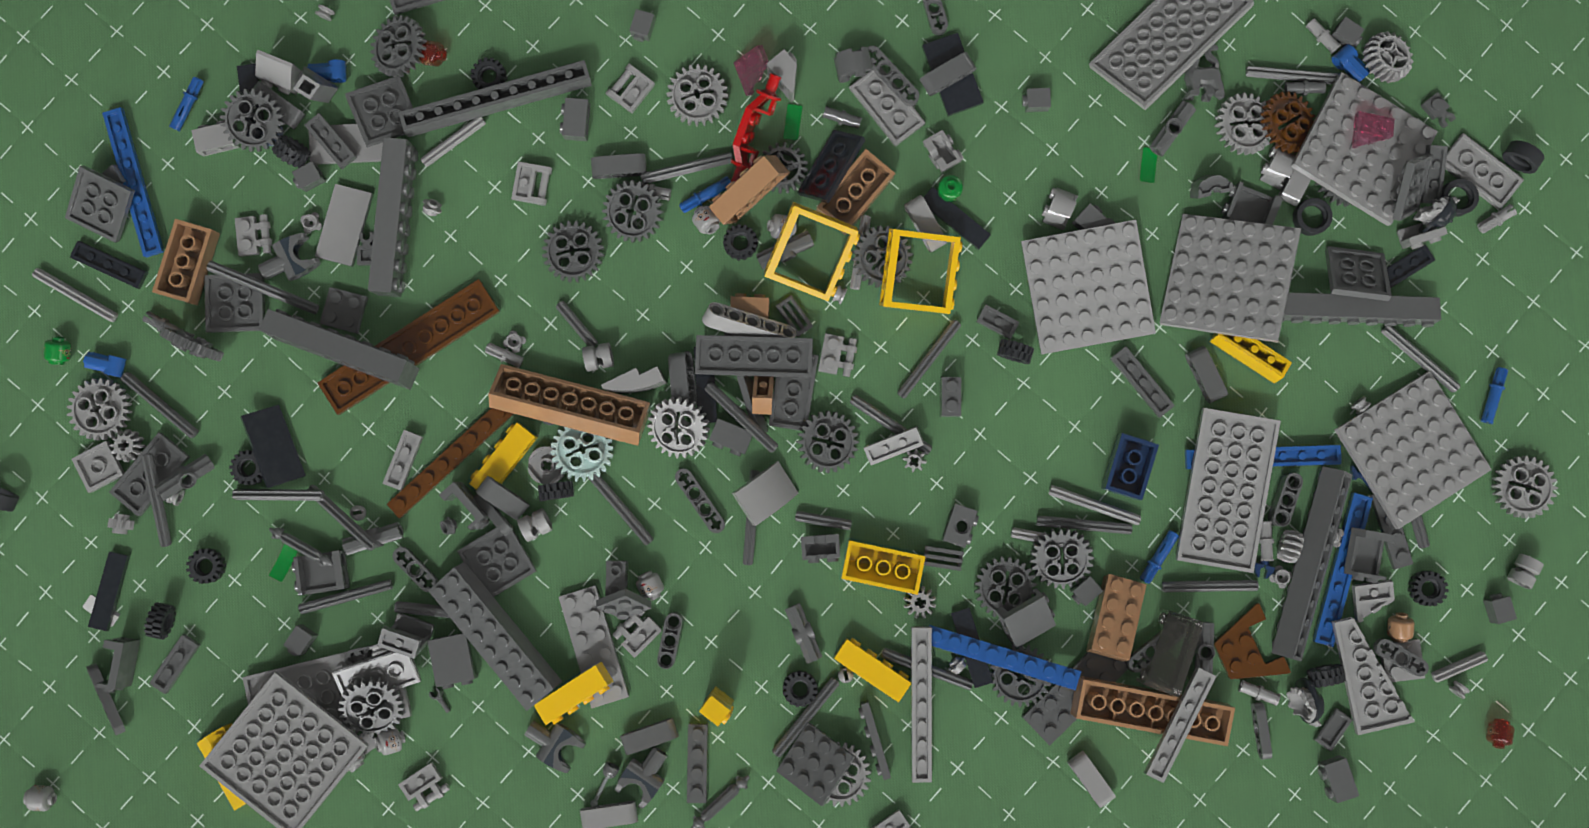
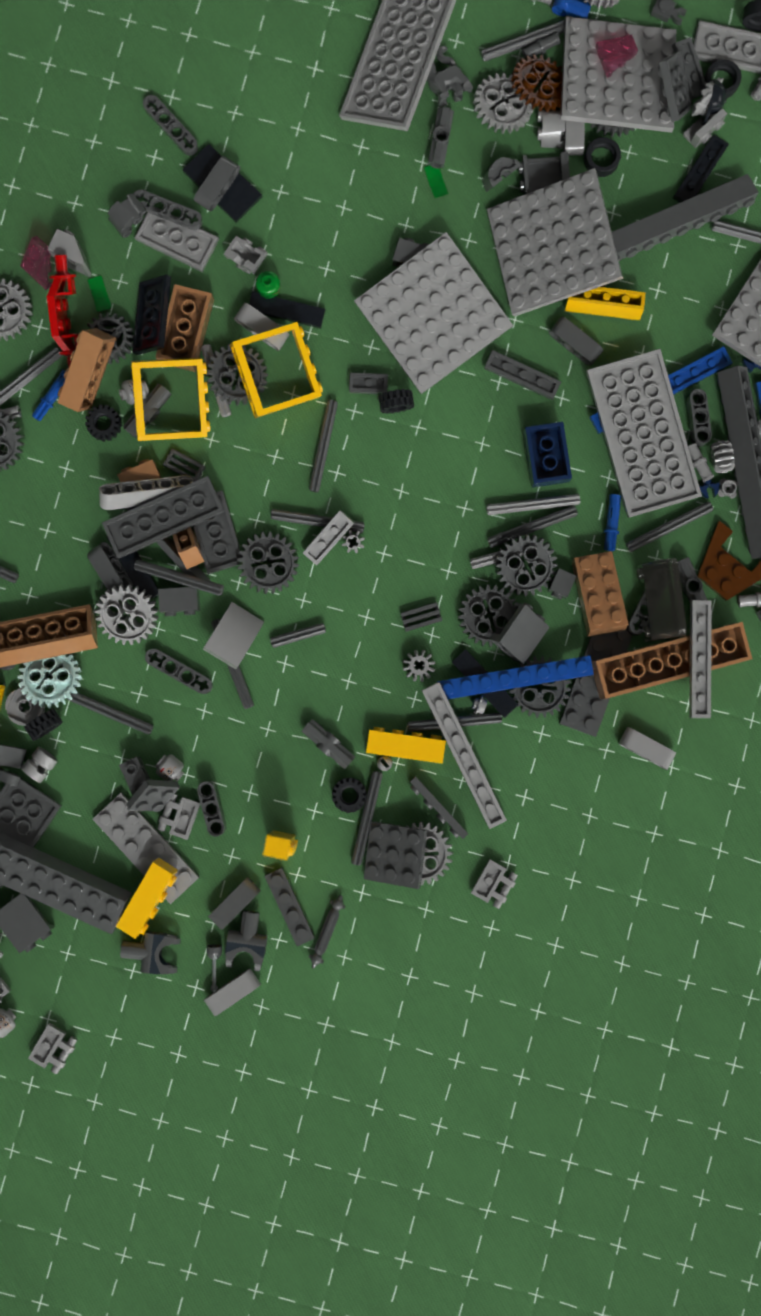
camera: 30 degrees left, 0 degrees up
dark grey hand [429,688,451,713] -> none
light grey wheel [582,342,614,372] -> none
light grey slope [601,367,667,393] -> none
light grey head [692,206,720,235] -> none
dark grey cylinder [801,534,840,563] -> none
light grey plate [818,333,857,377] -> none
dark grey pin [822,106,862,129] -> none
light grey bush [832,285,847,305] -> none
yellow slope [841,540,926,595] -> none
dark grey brick [940,377,961,417] -> none
dark grey brick [941,504,979,548] -> none
dark grey brick [1022,88,1051,112] -> none
light grey cylinder [1042,187,1078,230] -> none
dark grey plate [1325,246,1392,301] -> none
light grey bush [1351,396,1371,415] -> none

